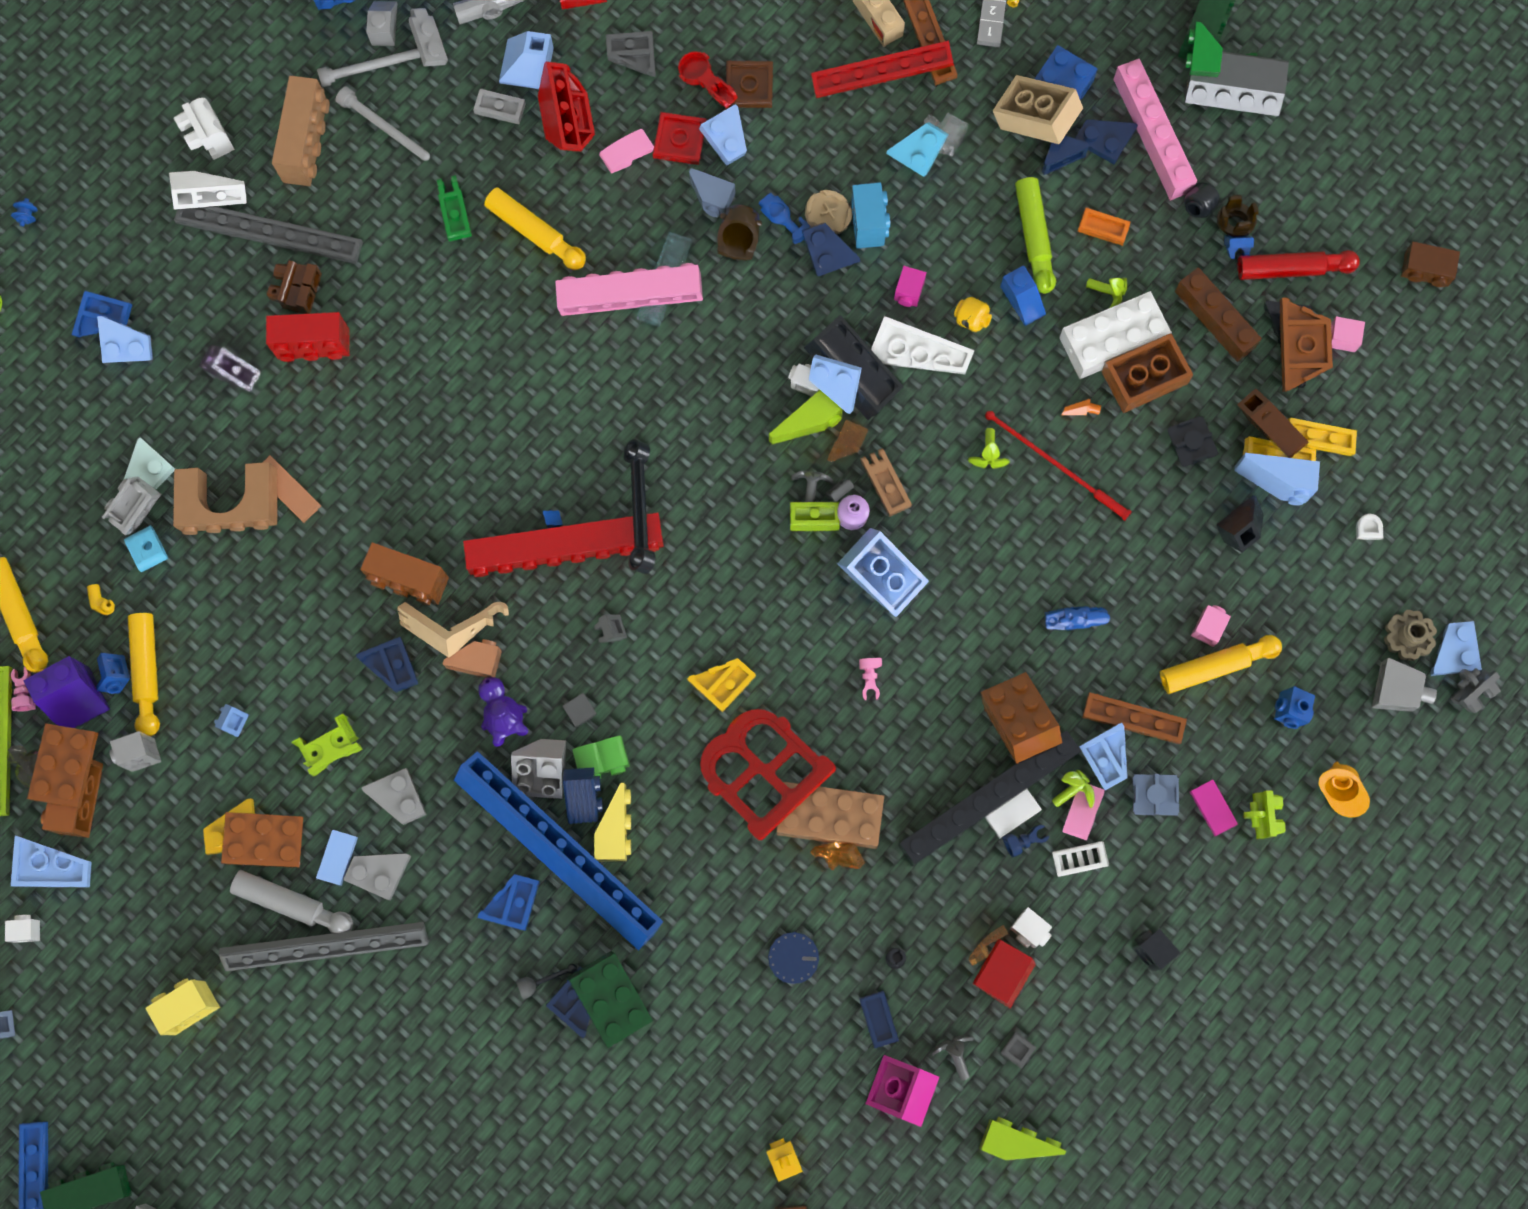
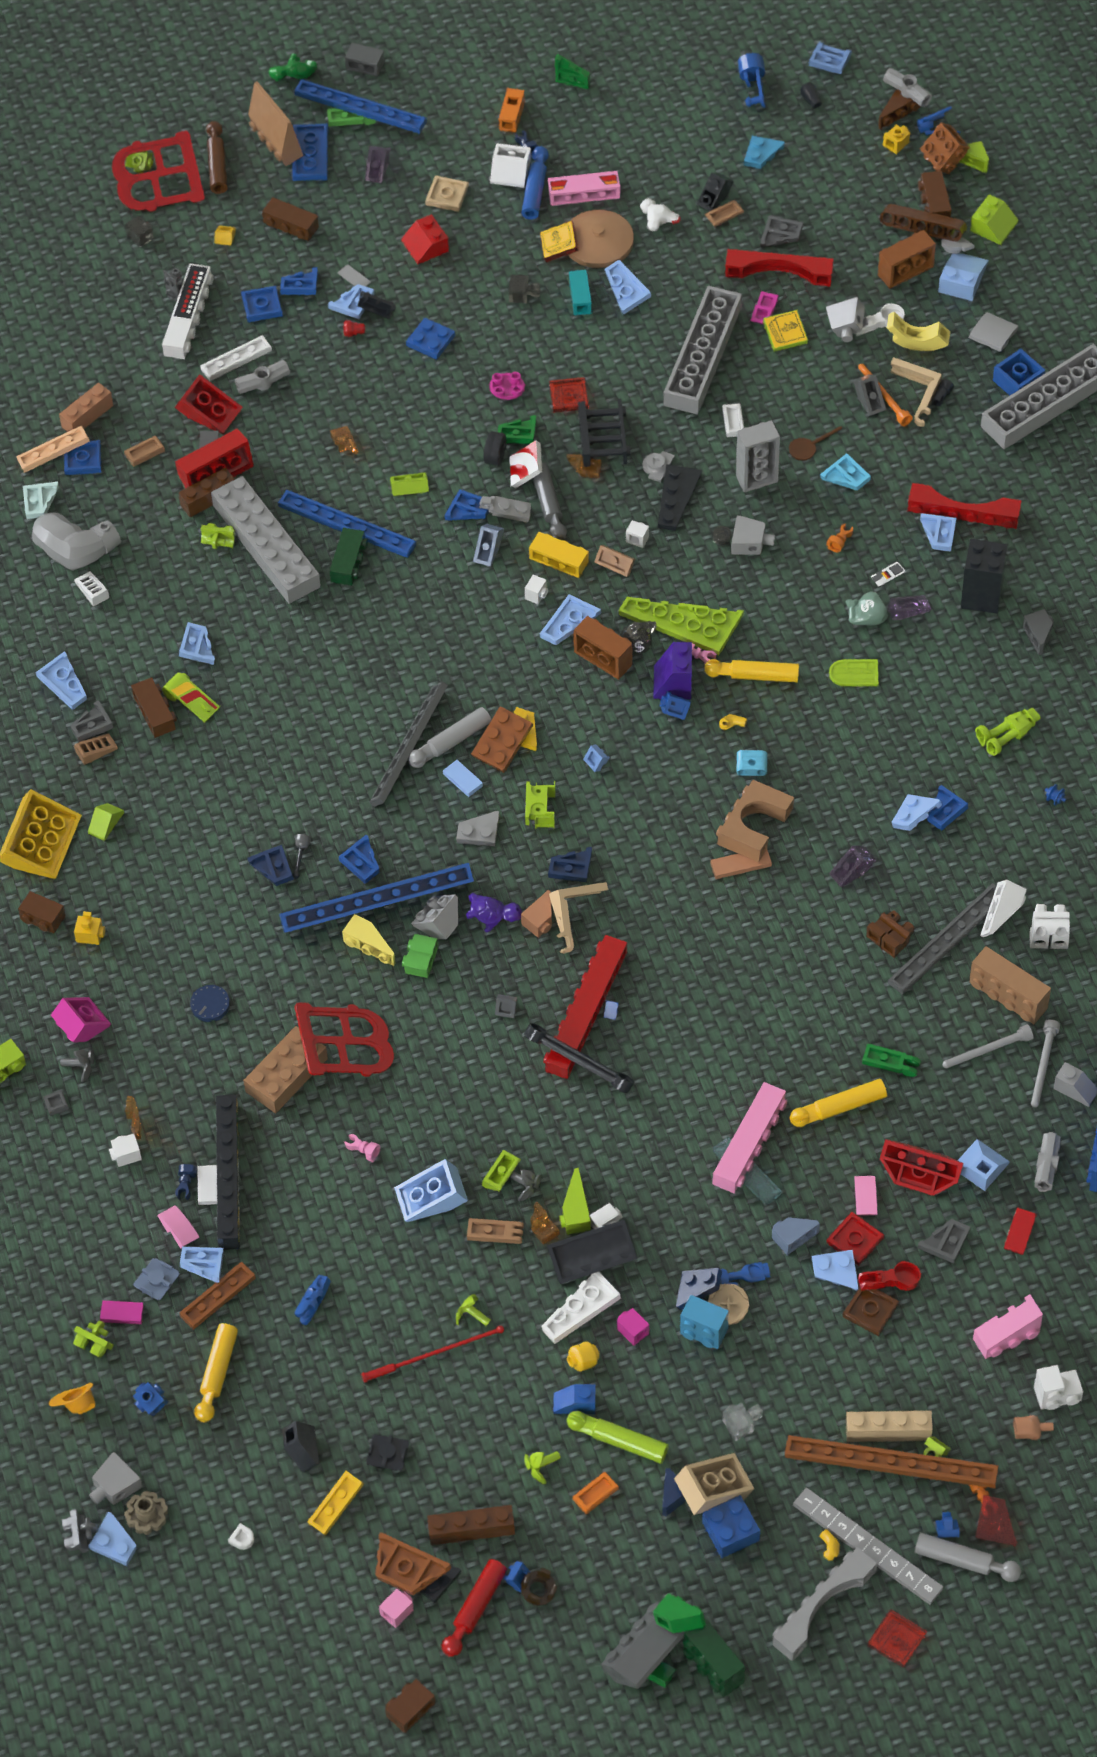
camera: 120 degrees right, 20 degrees down
dark orange plate [27,723,98,808] -> none
light grey hinge [102,477,161,535] -> none
light grey brick [109,731,161,772] -> none
light aqua wing [124,438,175,490] -> none
yellow piece [128,613,160,737] -> none
light yellow brick [145,978,220,1035] -> none
red brick [266,312,350,362] -> none
light grey wing [343,854,411,901] -> none
dark orange brick [360,542,449,606] -> none
light grey hinge [409,8,448,66] -> none
light grey plate [473,89,526,124] -> none
dark grey tile [563,693,597,728] -> none
dark blue brick [563,767,603,824] -> none
dark green brick [567,951,653,1048] -> none
yellow wing [687,658,756,713] -> none
dark brown helmet [717,205,762,260] -> none
light blue wing [809,355,862,414] -> none
clear orange slope [810,843,865,870] -> none
red plate [811,40,954,98] -> none
dark grey tile [825,479,854,502] -> none
lavender head [837,495,870,530] -> none
dark blue tile [859,991,899,1049] -> none
black pin [885,948,906,969] -> none
medium azure wing [886,122,949,177] -> none
red slope [972,939,1036,1009] -> none
dark orange brick [981,672,1062,764] -> none
lime plant [1052,769,1095,808] -> none
white slope [1052,841,1109,877] -> none
white brick [1059,291,1172,379] -> none
orange bar [1061,399,1101,415] -> none
dark blue wing [1075,120,1138,165] -> none
dark orange brick [1102,333,1193,413] -> none
bright pink brick [1113,59,1197,201] -> none
black brick [1132,929,1180,972] -> none
black head [1184,182,1220,218] -> none
bright pink brick [1191,605,1231,647] -> none
light blue slope [1234,453,1320,505] -> none
reddish brown slope [1237,388,1309,458] -> none
yellow hinge [1288,418,1357,456] -> none

